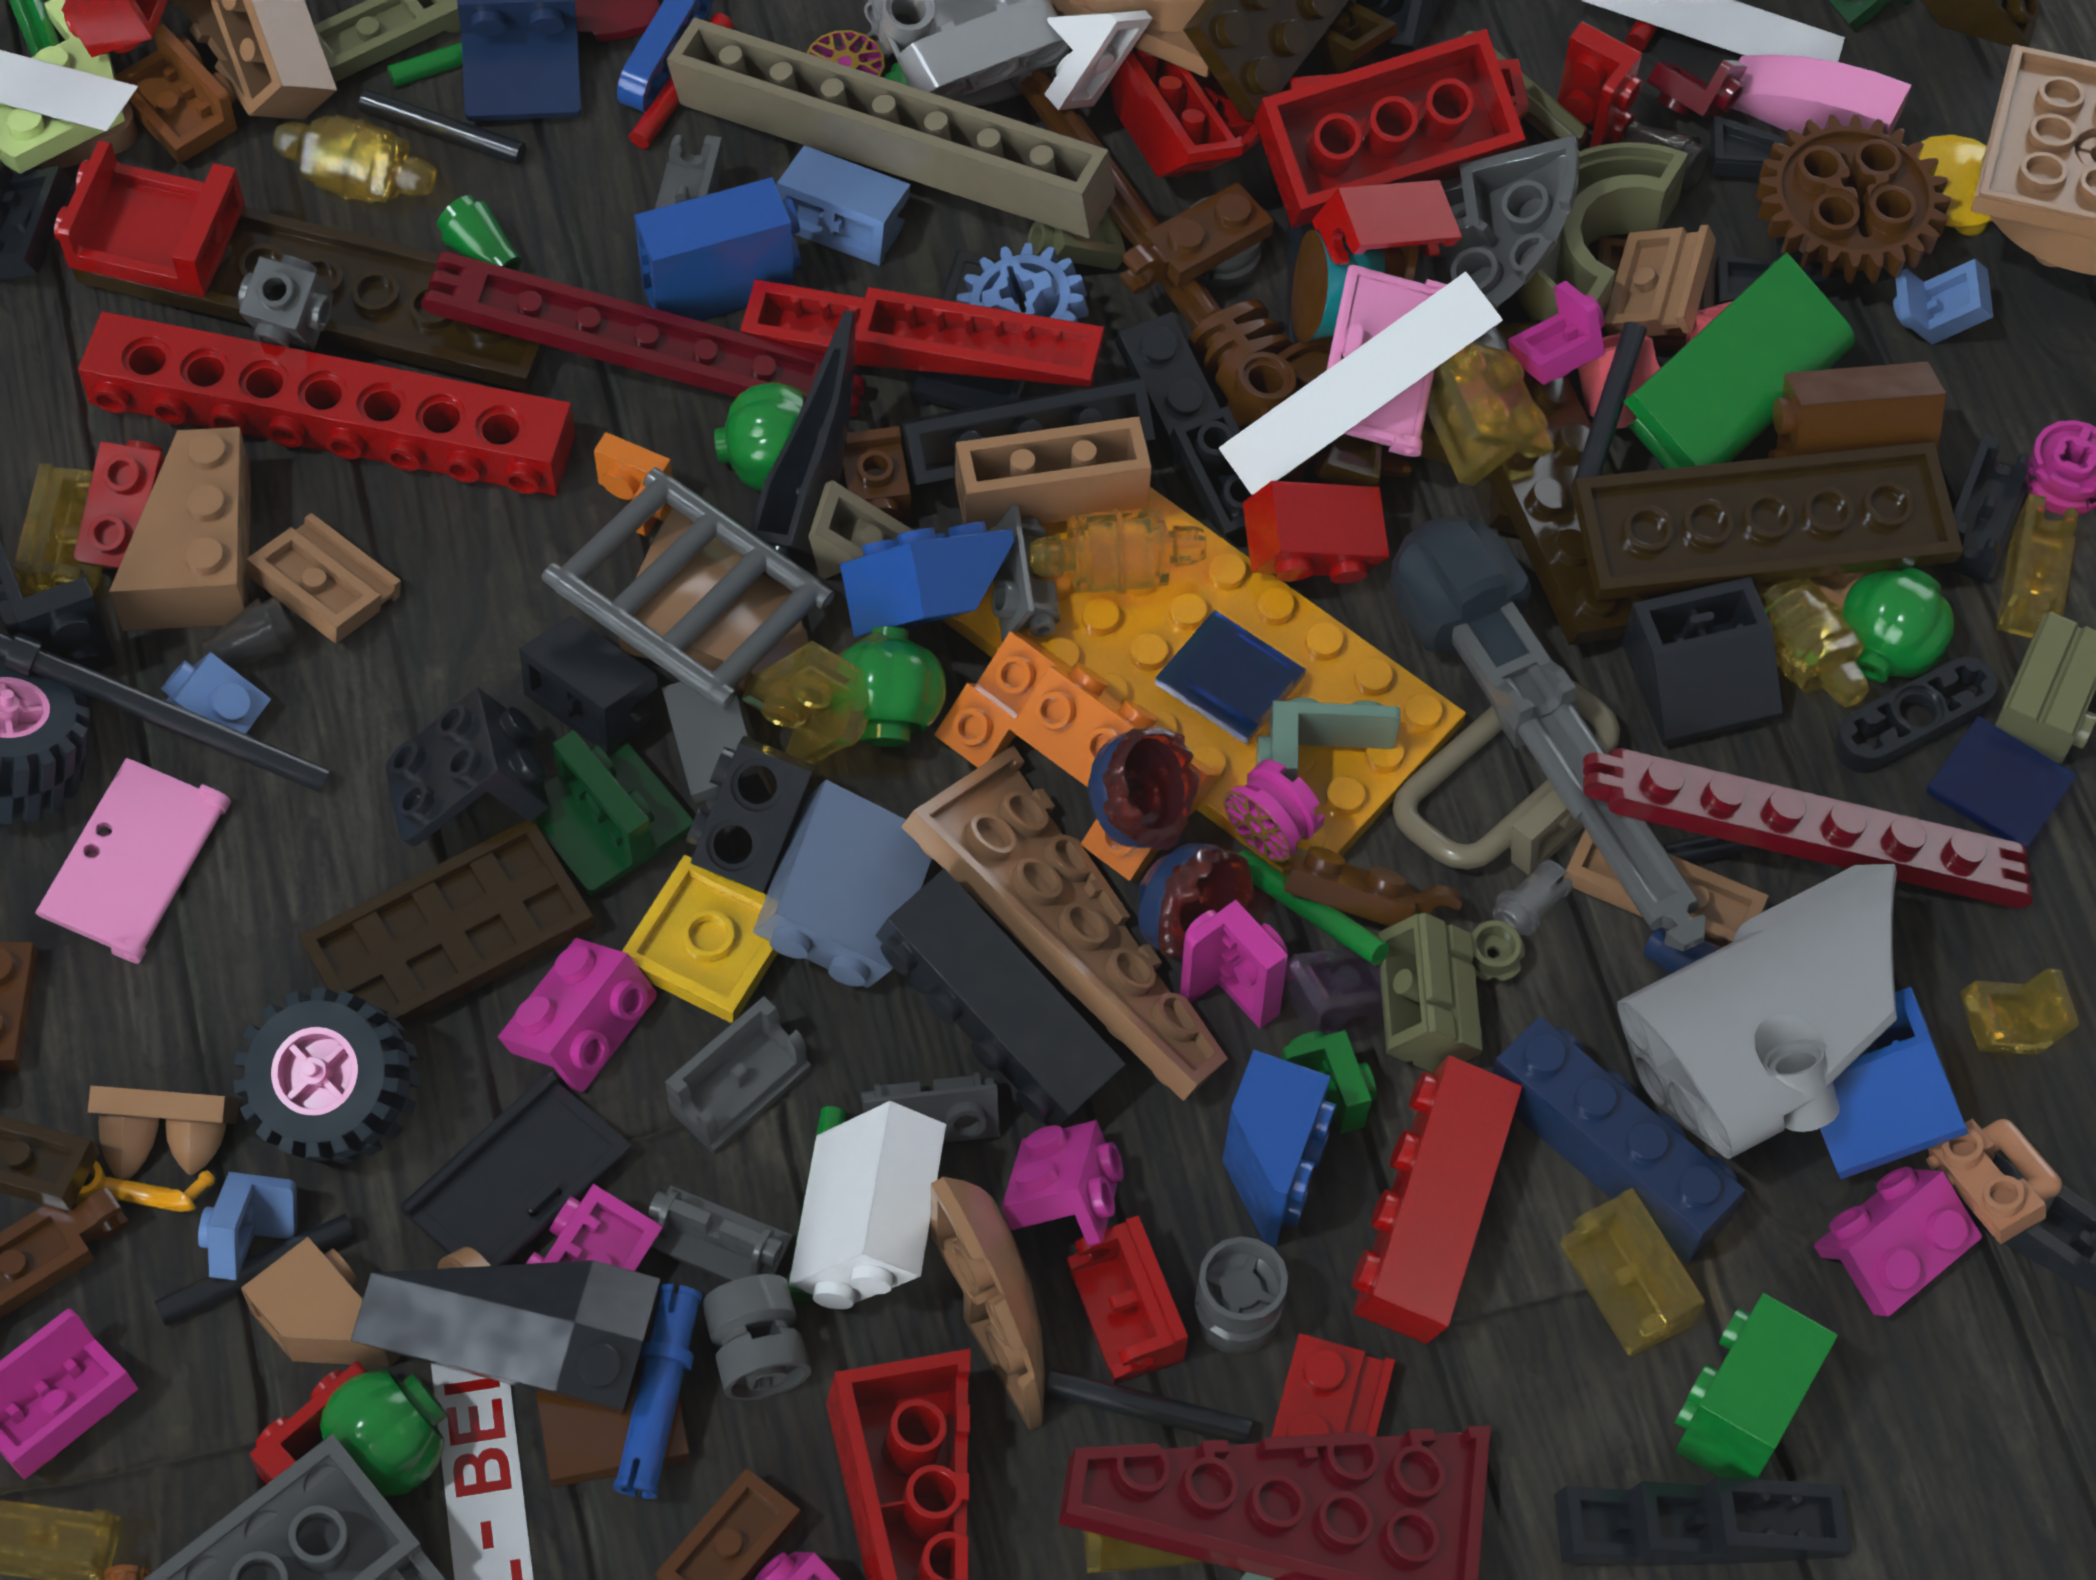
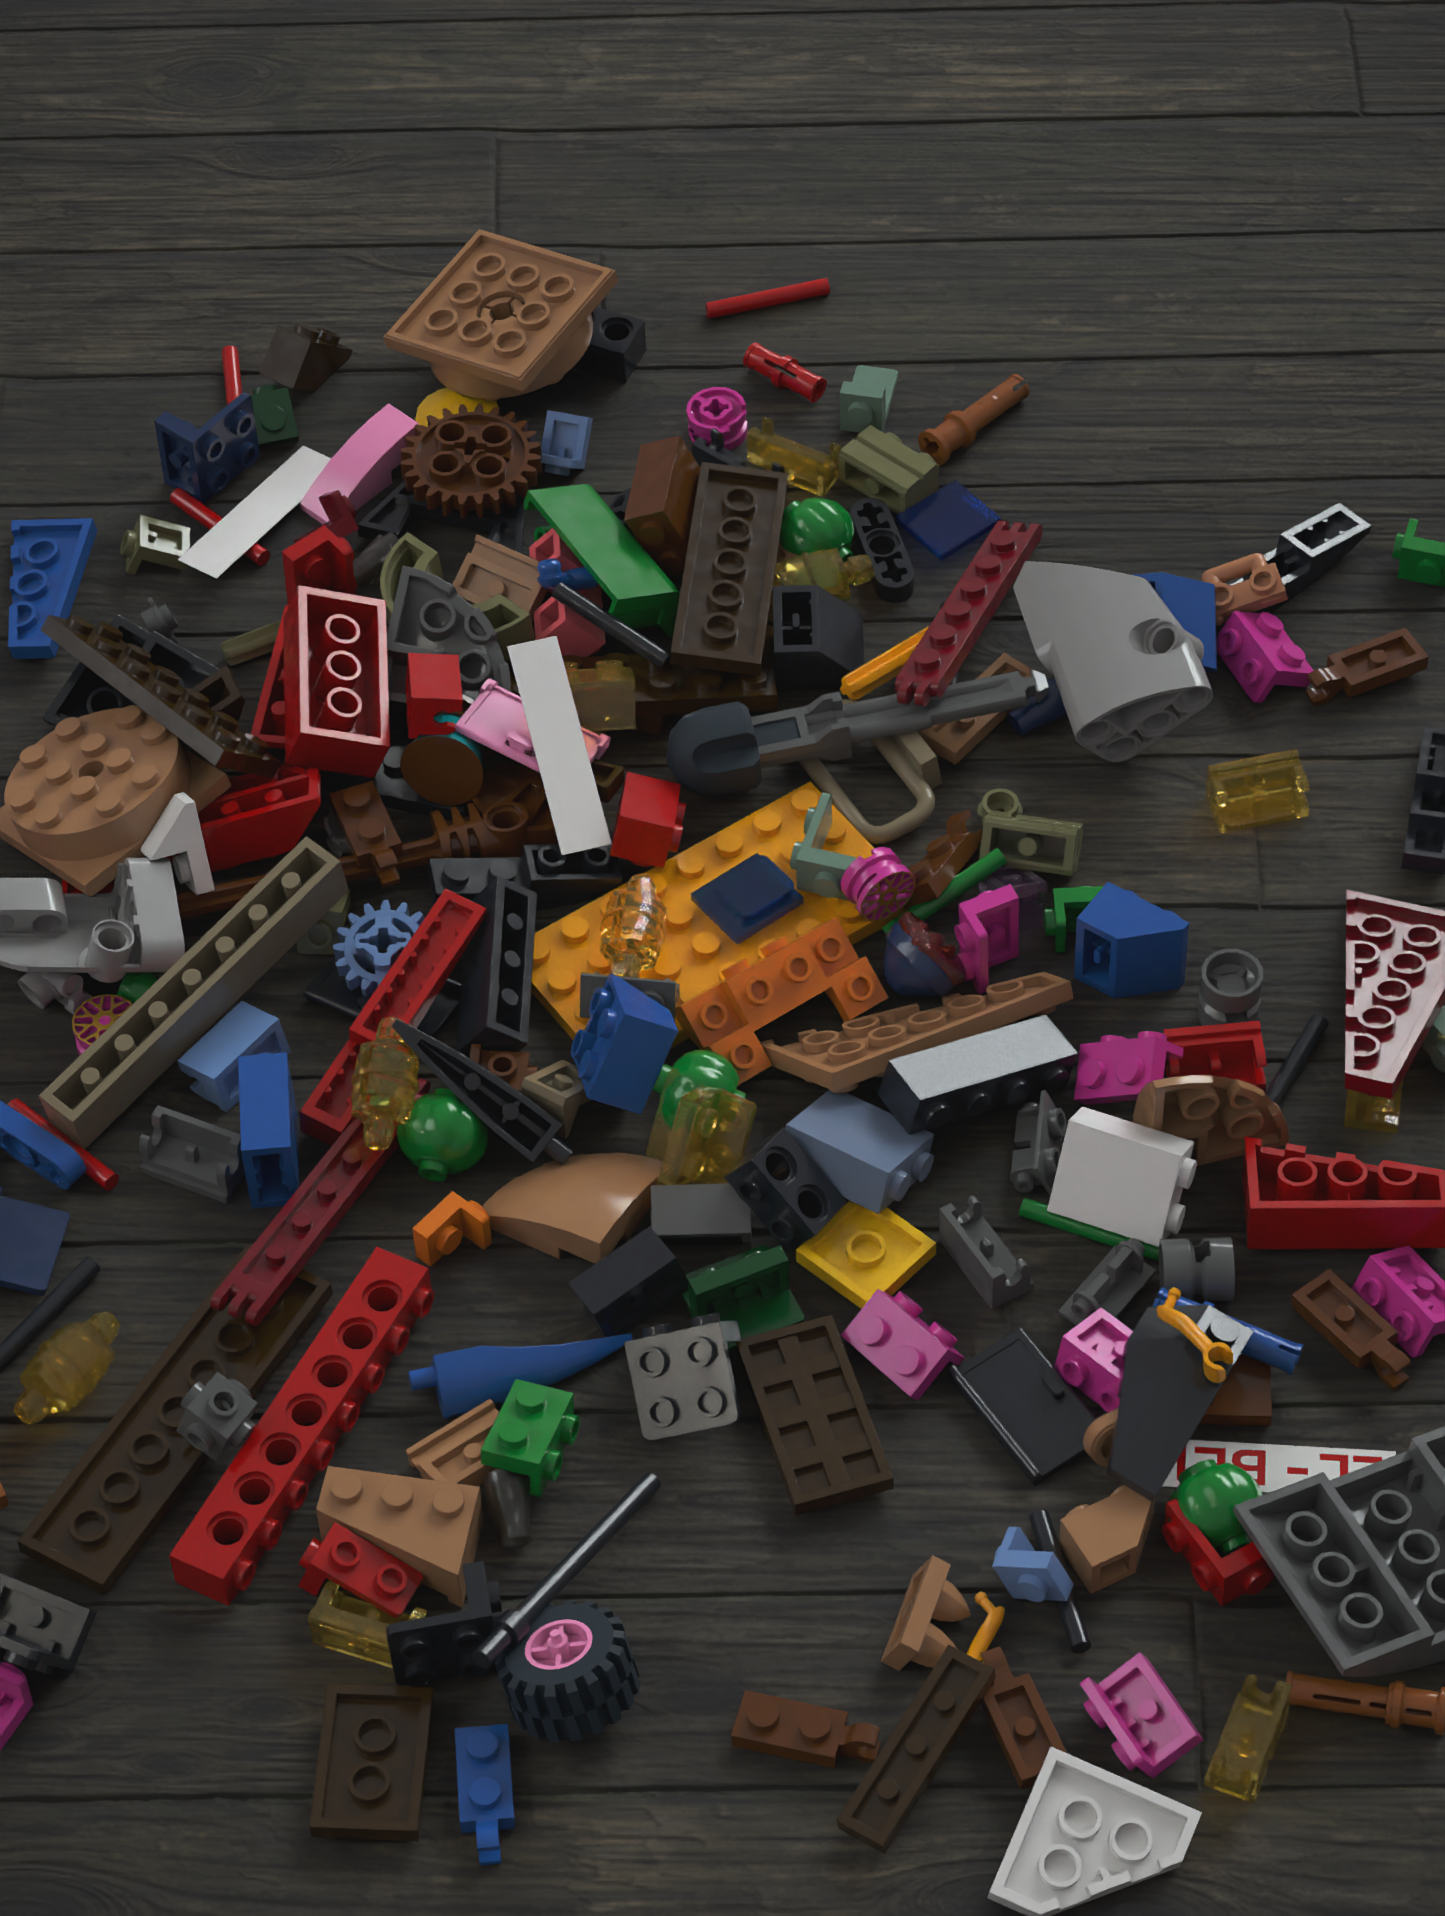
camera: 70 degrees left, 10 degrees down
bright pink door [35,758,231,964] -> none
red panel [54,140,245,298] -> none
medium blue bracket [161,652,271,734] -> none
black wheel [233,988,421,1164] -> none
green cone [437,195,522,270] -> none
dark grey bar [541,467,835,710] -> none
medium nougat brick [955,416,1152,532] -> none
clear red hair [1088,726,1199,850] -> none
red plate [1271,1333,1395,1437] -> none
red brick [1351,1055,1522,1345] -> none
clear pin [1492,860,1573,936] -> none
dark blue brick [1492,1016,1746,1265] -> none
dark pink bracket [1507,281,1605,385] -> none
green slope [1674,1293,1838,1479] -> none
clear yellow bracket [1959,968,2079,1055] -> none
none -> clear yellow piece [351,1017,419,1151]
none -> blue piece [408,1333,632,1419]
none -> green bracket [481,1379,580,1498]
none -> blue arm [537,559,597,591]
none -> light orange axle [840,627,929,700]
none -> light orange piece [1157,1287,1233,1383]
none -> reddish brown plate [1305,627,1429,706]

